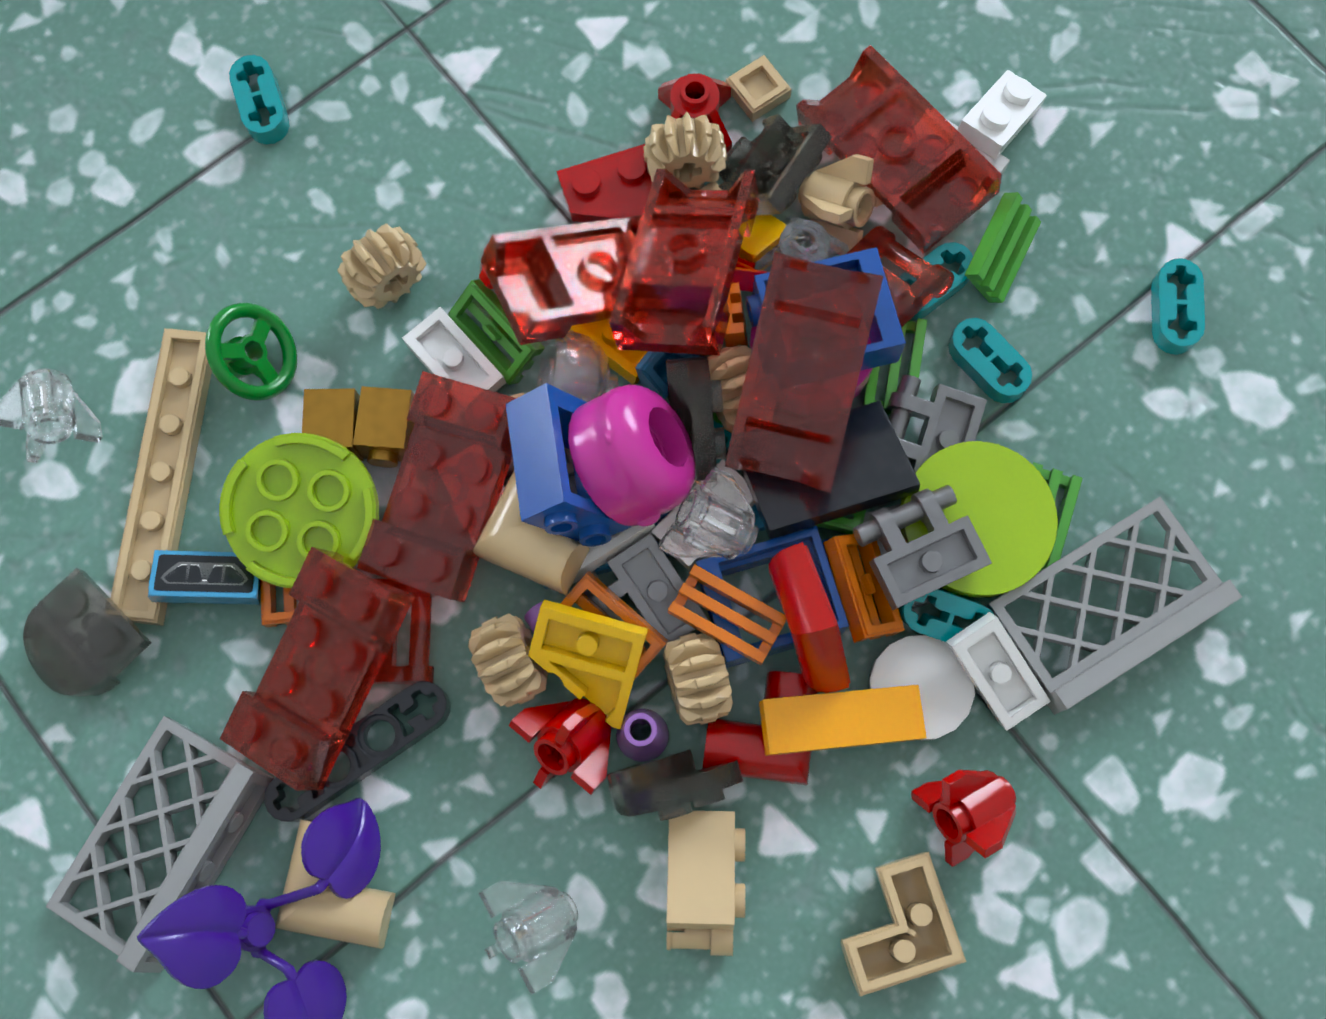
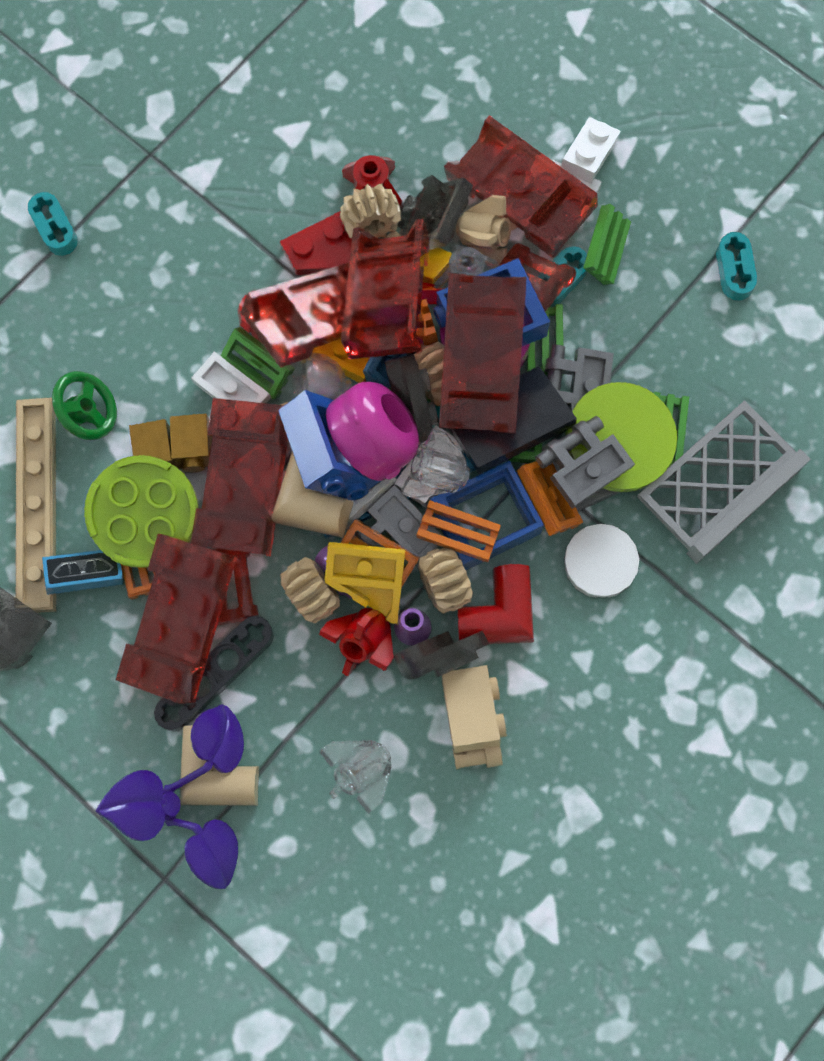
camera: 10 degrees left, 0 degrees up
light grey fence [45,716,274,973] -> none
tan gear [337,224,427,309] -> none
tan tile [726,55,792,122] -> none
light orange tile [759,685,927,756] -> none
red brick [769,542,851,693] -> none
tan brick [840,852,966,996] -> none
teal beam [898,588,994,643] -> none
red brick [911,770,1016,867] -> none
white plate [946,612,1051,731] -> none
teal beam [948,318,1032,403] -> none

